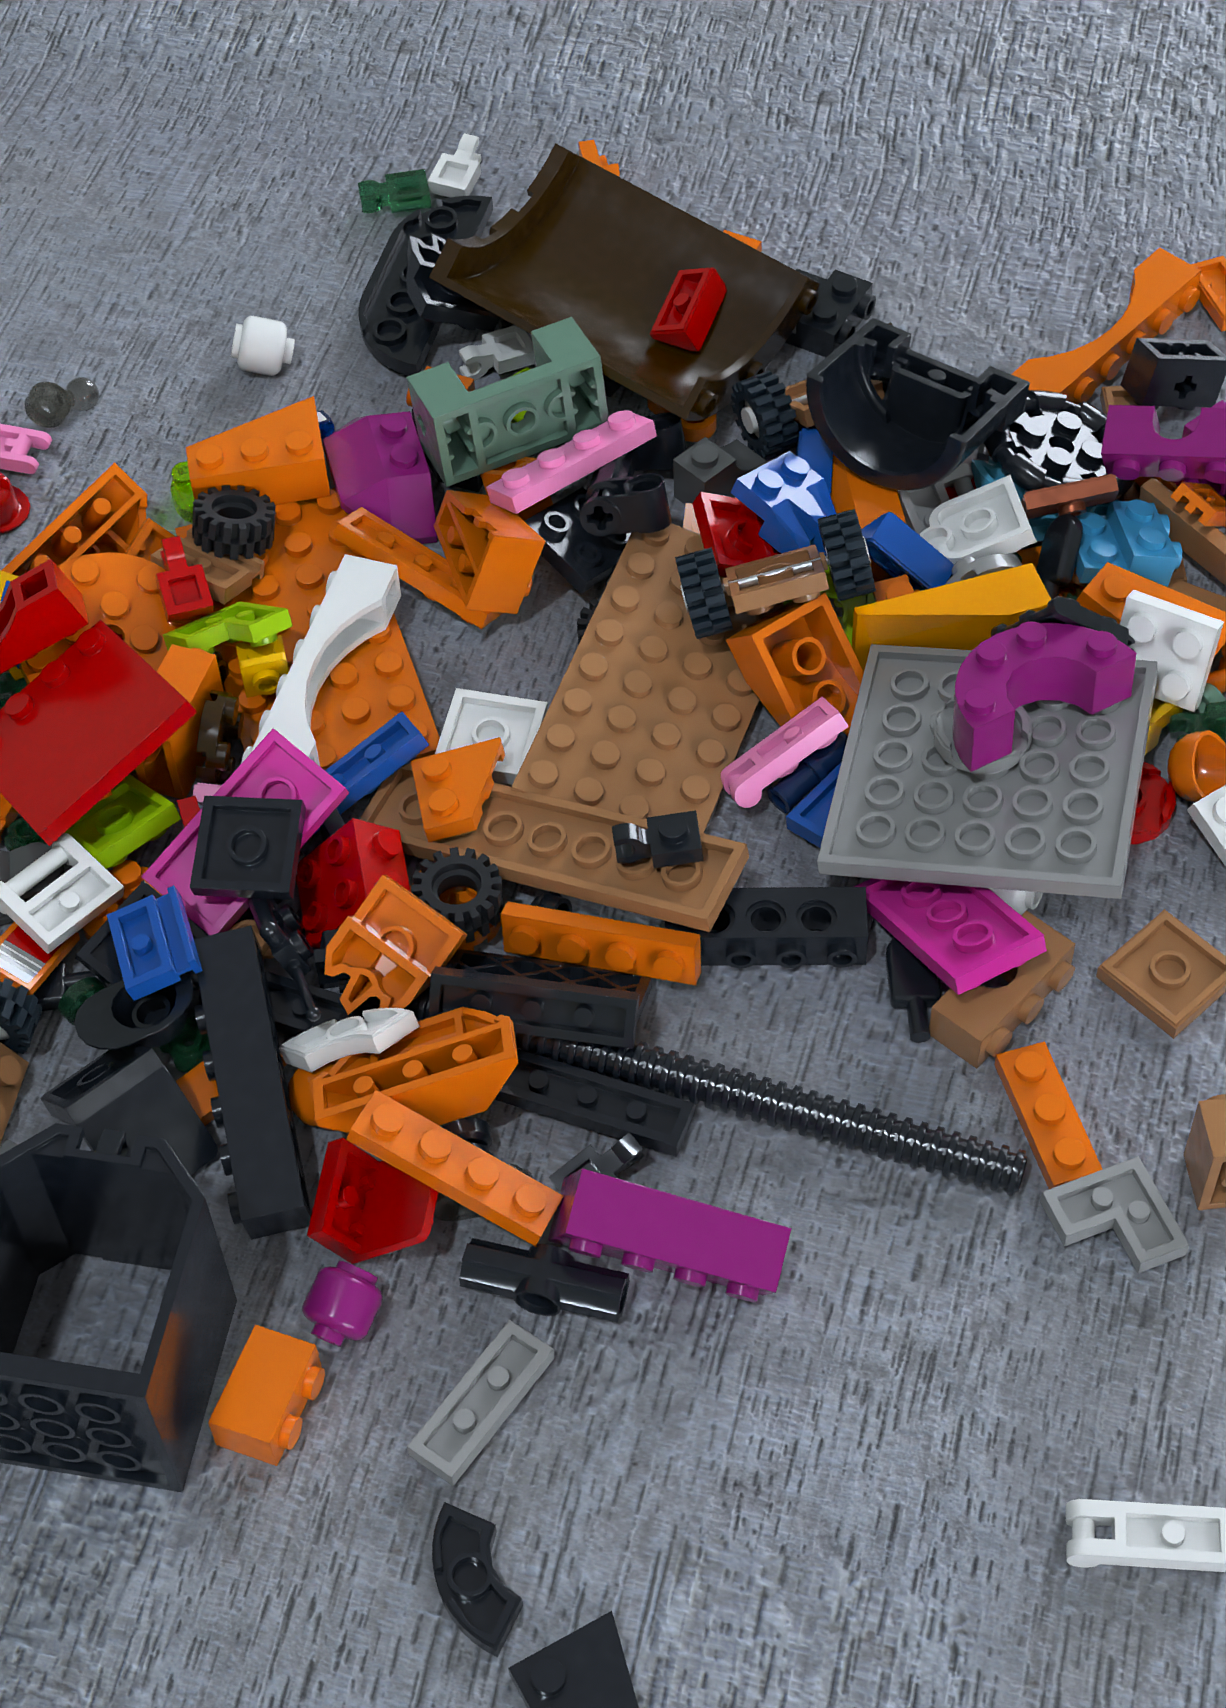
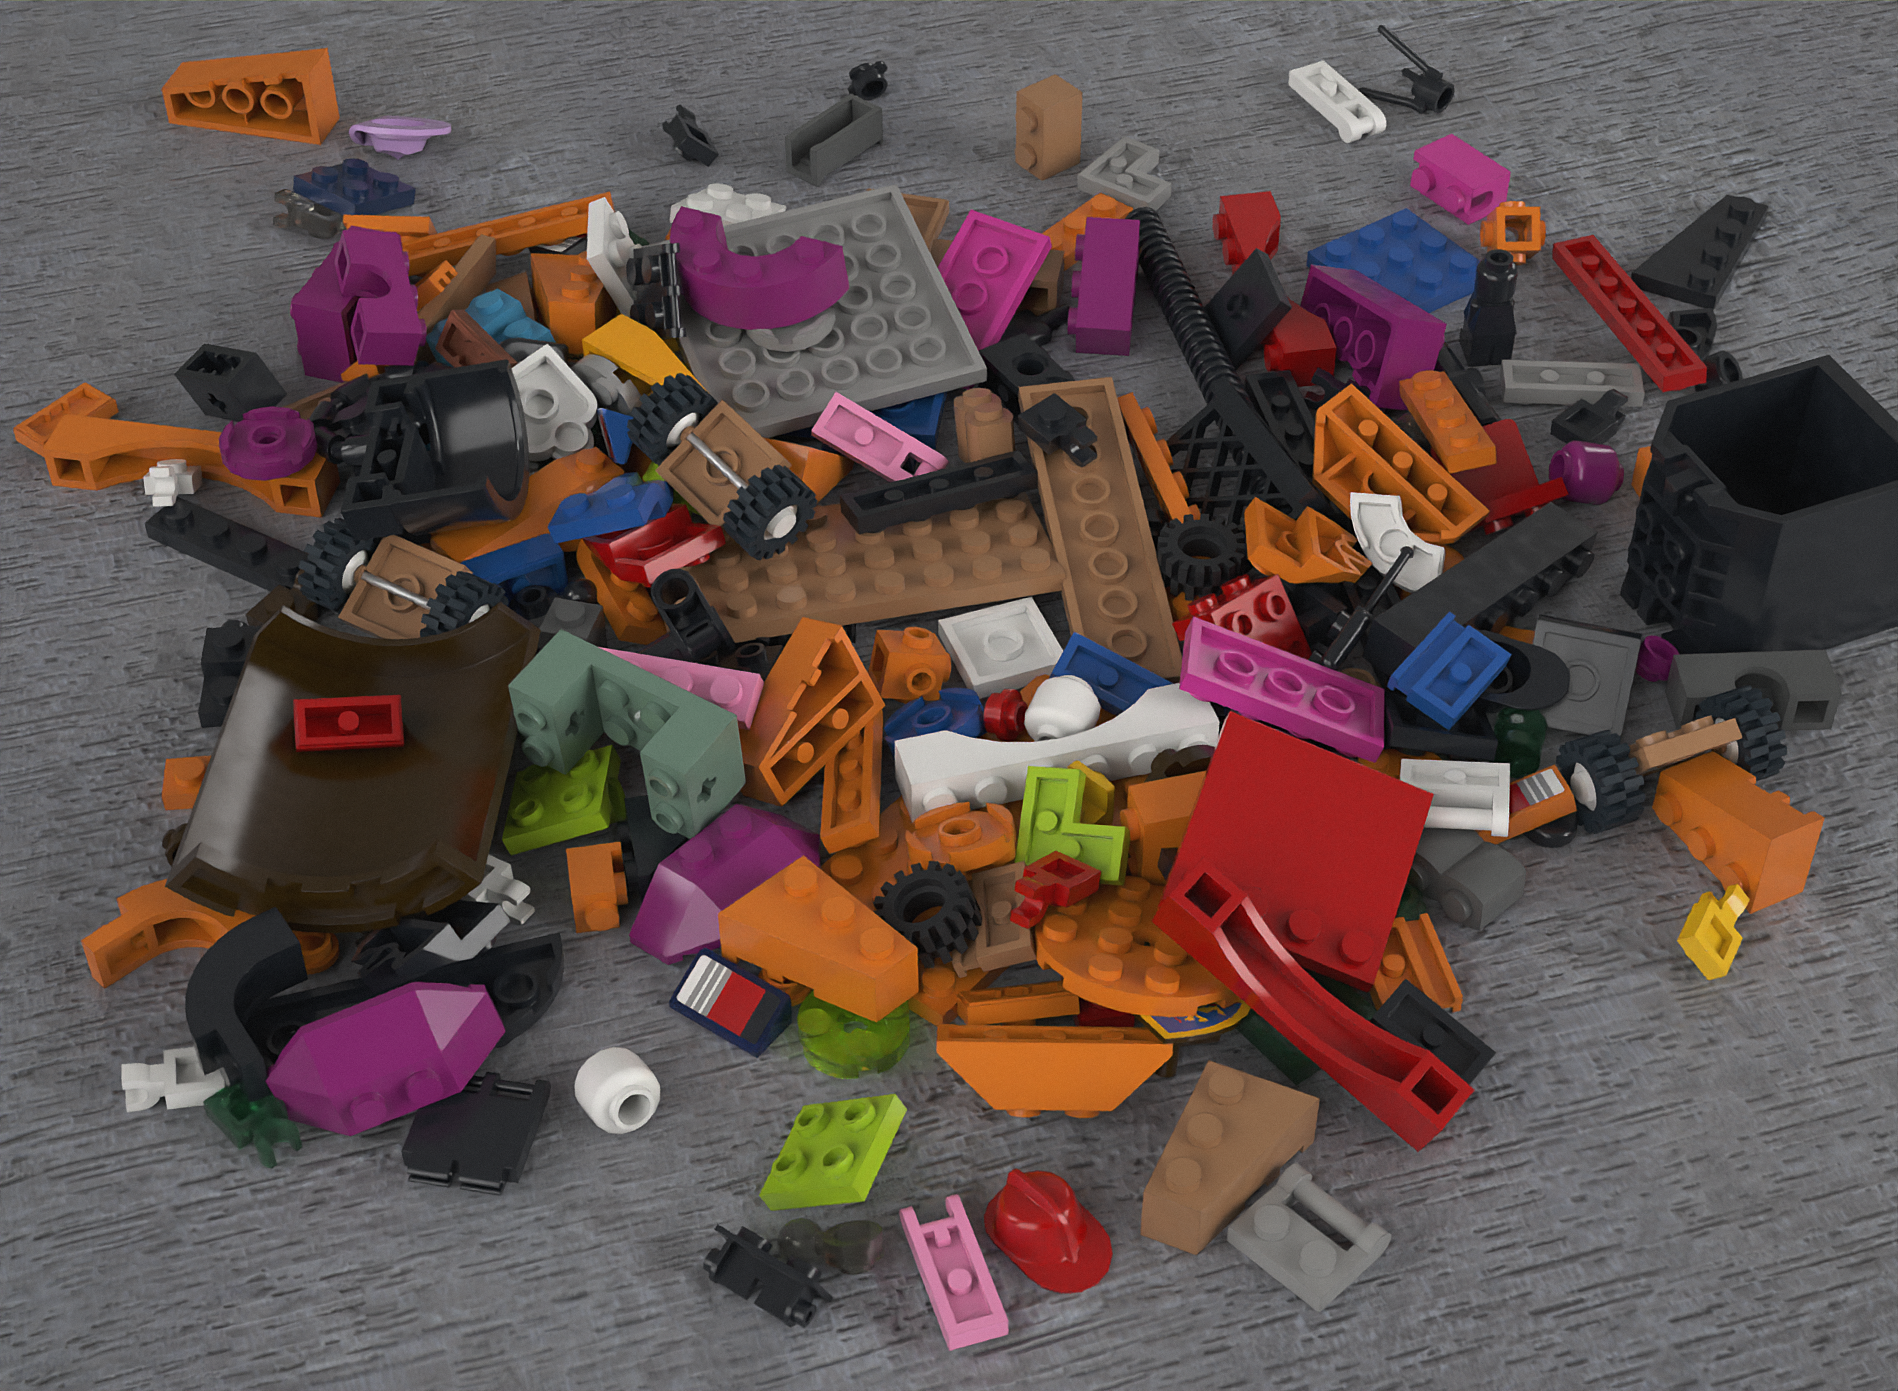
camera: 125 degrees left, 10 degrees down
black plate [190,796,306,900] -> none
orange wing [411,737,505,842] -> none
none -> white plate [143,459,203,506]
none -> black plate [144,496,308,592]
none -> black arch [185,907,308,1104]
none -> magenta plate [219,406,317,481]
none -> magenta wedge [266,982,506,1136]
none -> black plate [401,1072,551,1196]
none -> black hinge [703,1224,833,1328]
none -> lime plate [759,1094,907,1211]
none -> black plate [840,450,1038,535]
none -> orange brick [868,627,951,704]
none -> blue plate [884,687,987,761]
none -> orange plate [905,802,1016,876]
none -> medium nougat brick [954,388,1016,463]
none -> red plate [984,689,1028,741]
none -> white head [1024,675,1101,742]
none -> magenta wedge [1067,217,1140,356]
none -> black plate [1205,248,1292,370]
none -> red arch [1212,191,1337,387]
none -> blue plate [1306,208,1480,313]
none -> black plant [1358,25,1455,114]
none -> dark pink brick [1410,133,1511,225]
none -> black piece [1459,249,1518,367]
none -> orange brick [1480,201,1546,266]
none -> black plate [1550,389,1628,444]
none -> red plate [1552,235,1707,392]
none -> black tile [1695,350,1743,392]

